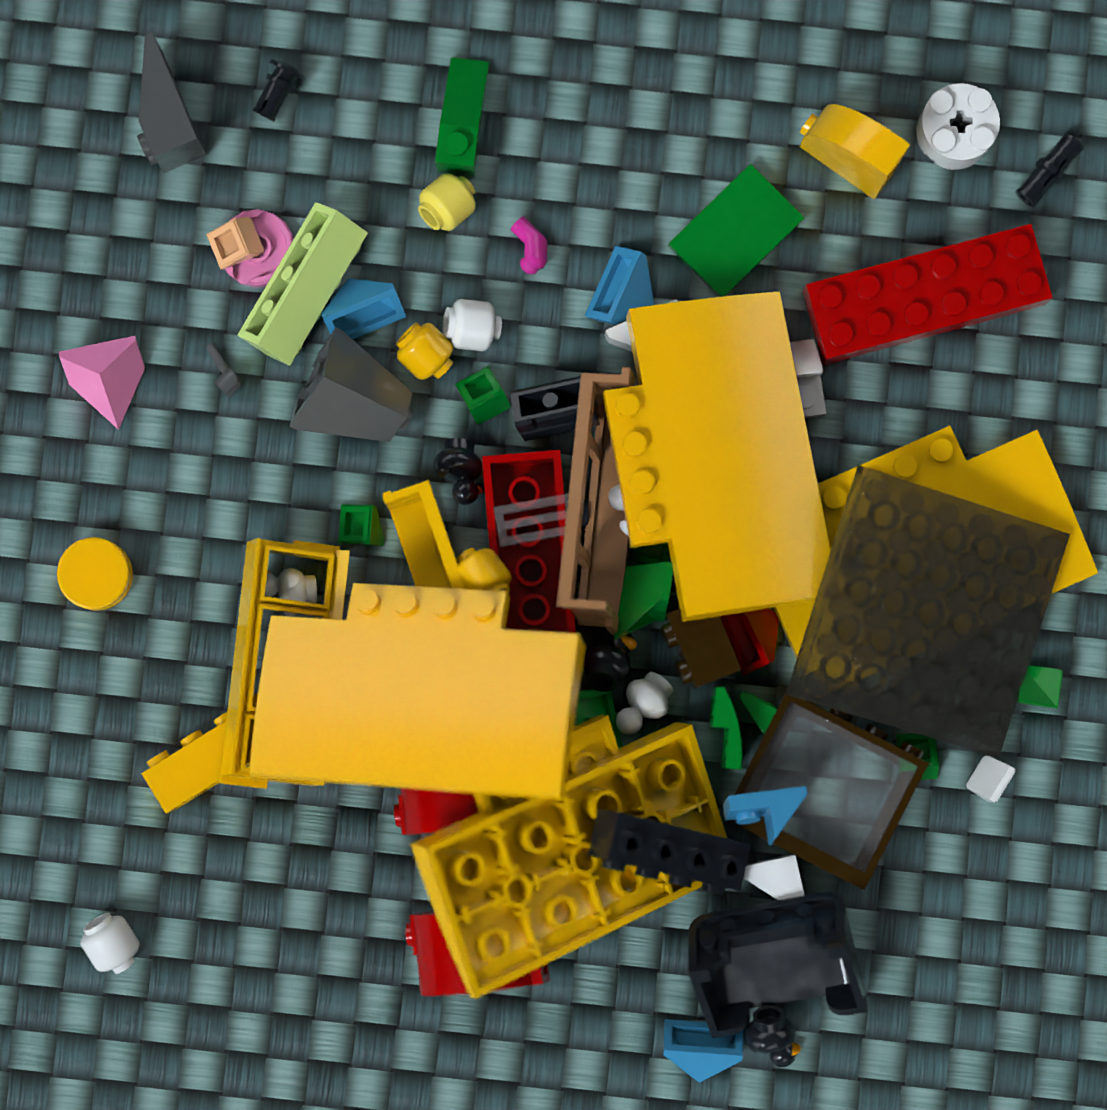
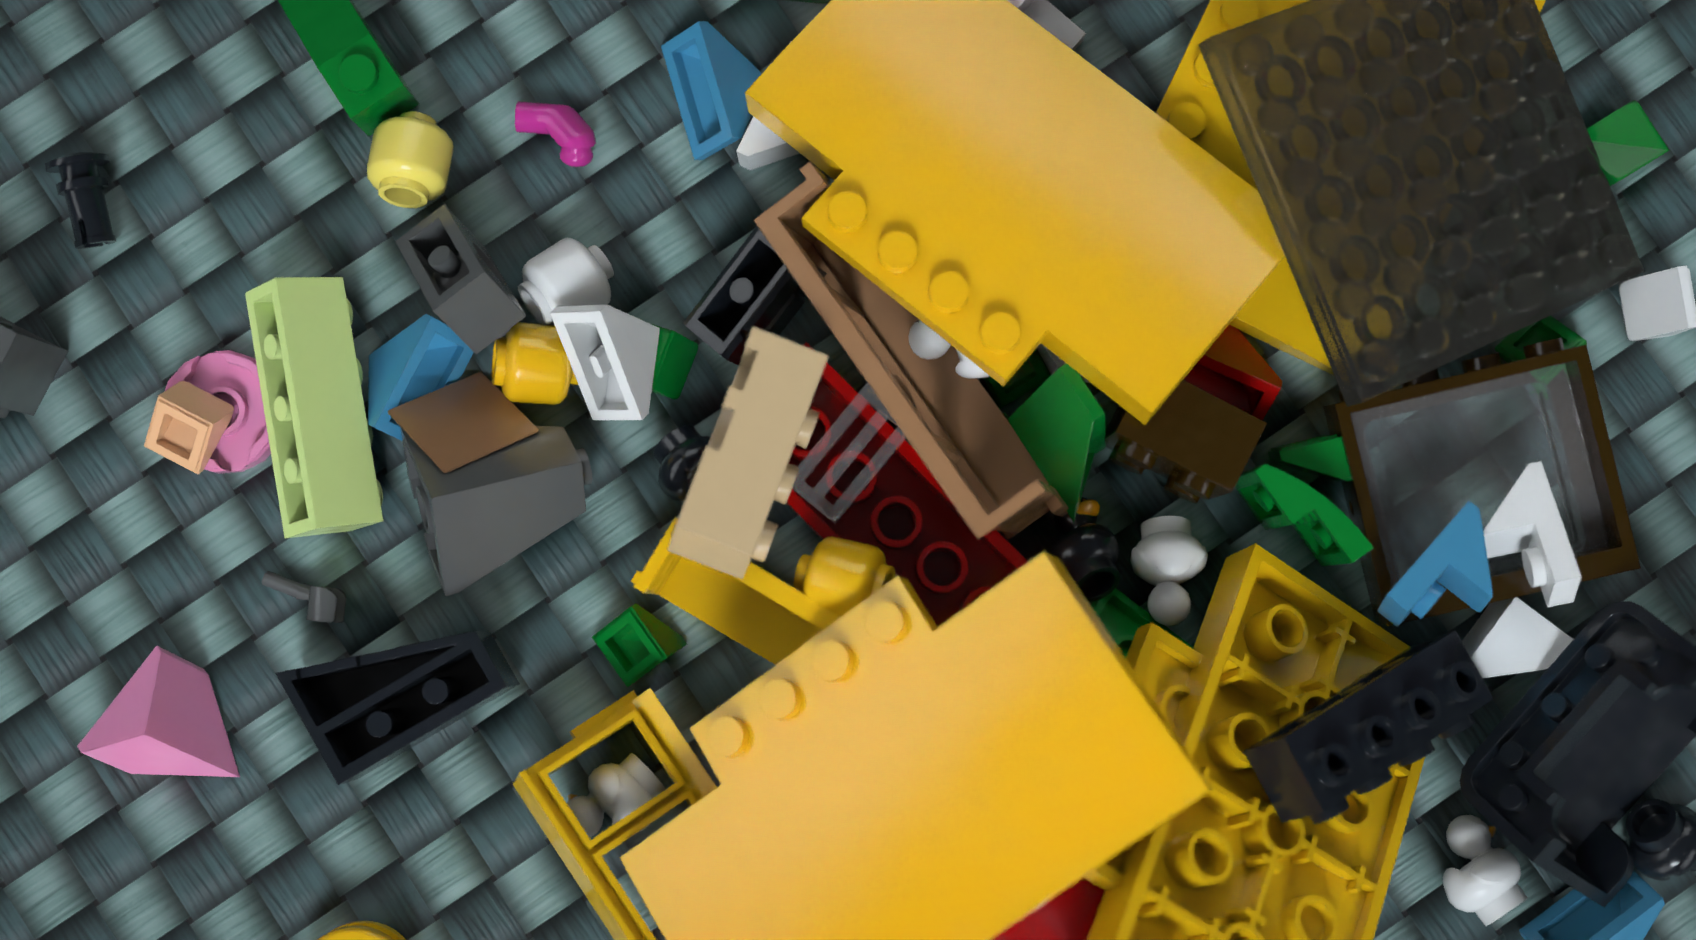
camera: 40 degrees left, 0 degrees up
none -> black wedge [276,631,520,785]
none -> medium nougat sticker [388,372,539,473]
none -> dark grey brick [395,203,526,354]
none -> white slope [550,305,660,420]
none -> tan wedge [668,327,828,579]
none -> white animal [1443,815,1528,926]
none -> white slope [1483,461,1582,607]

